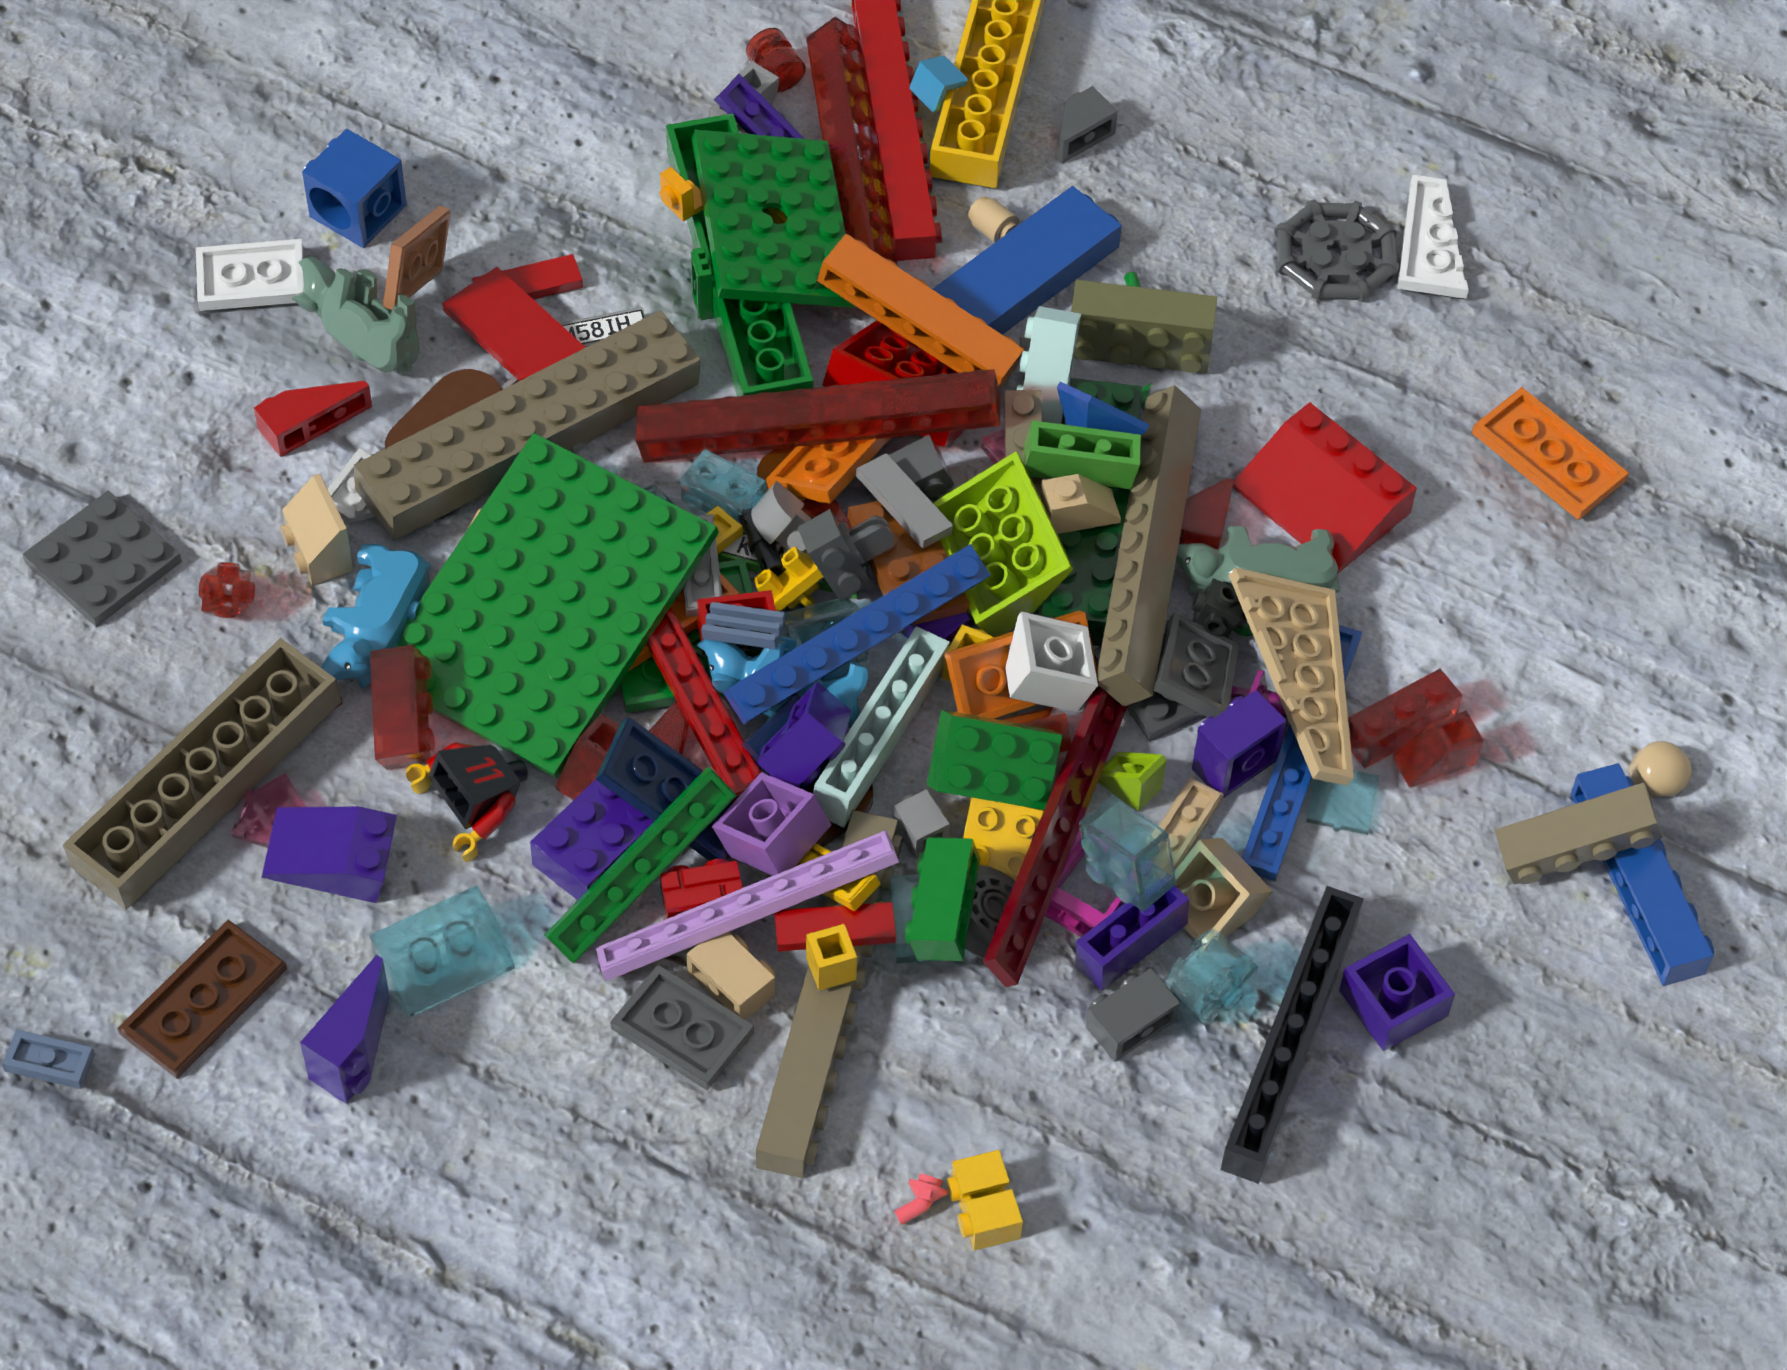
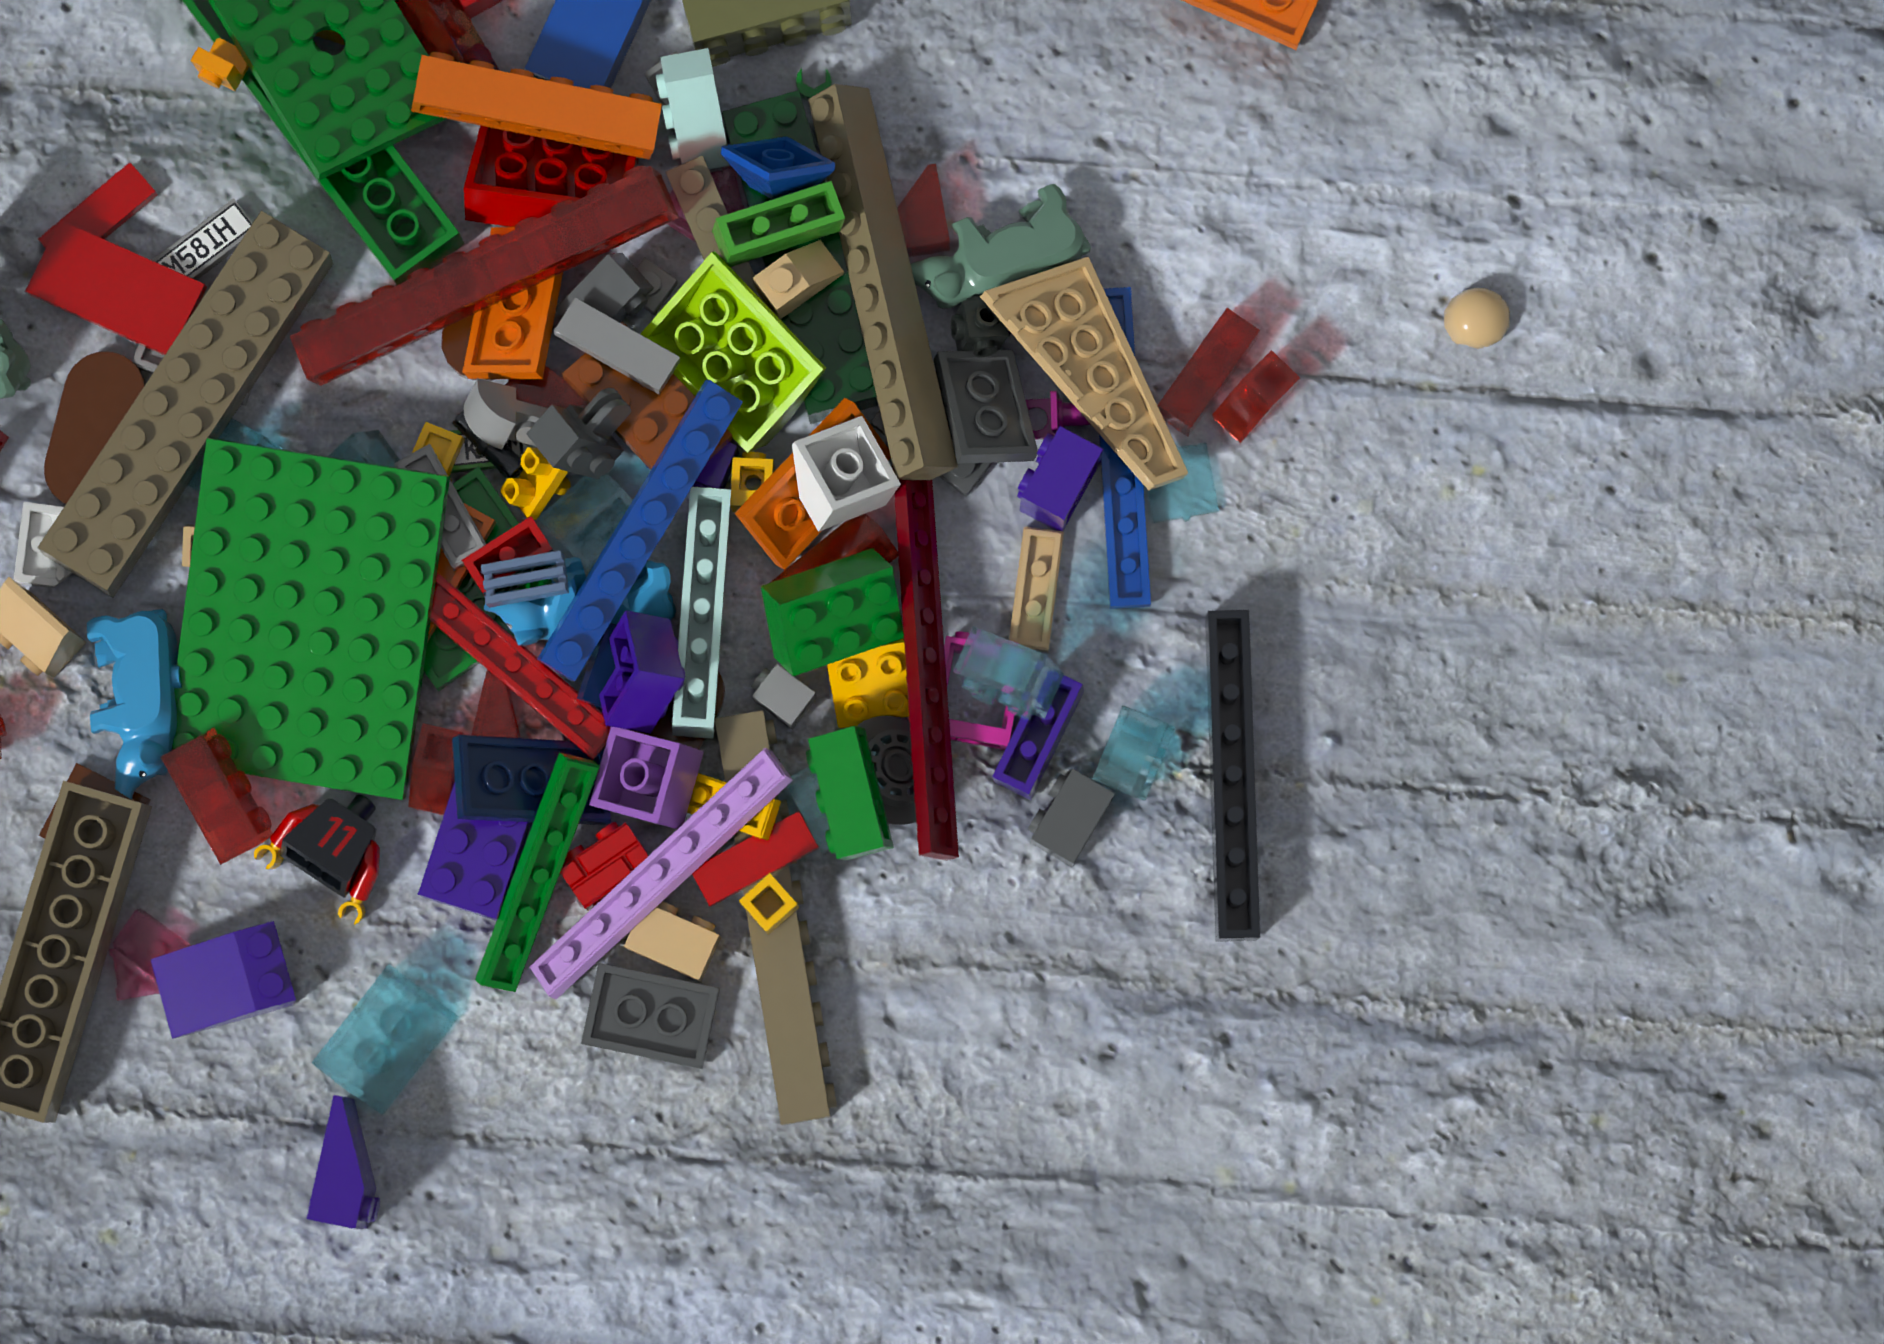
camera: 20 degrees left, 25 degrees up
sand blue plate [2,1029,95,1089] -> none
reddish brown tile [117,919,287,1079] -> none
clear light blue brick [680,449,766,530] -> none
green tile [690,247,713,321] -> none
coral plate [894,1174,948,1225] -> none
yellow piece [946,1150,1023,1251] -> none
lime slope [1098,752,1167,812] -> none
tan slope [1168,838,1273,950] -> none
red slope [1232,402,1417,574] -> none
dark purple brick [1339,934,1455,1051] -> none
dark tan brick [1495,782,1663,884] -> none
blue brick [1571,763,1714,986] -> none

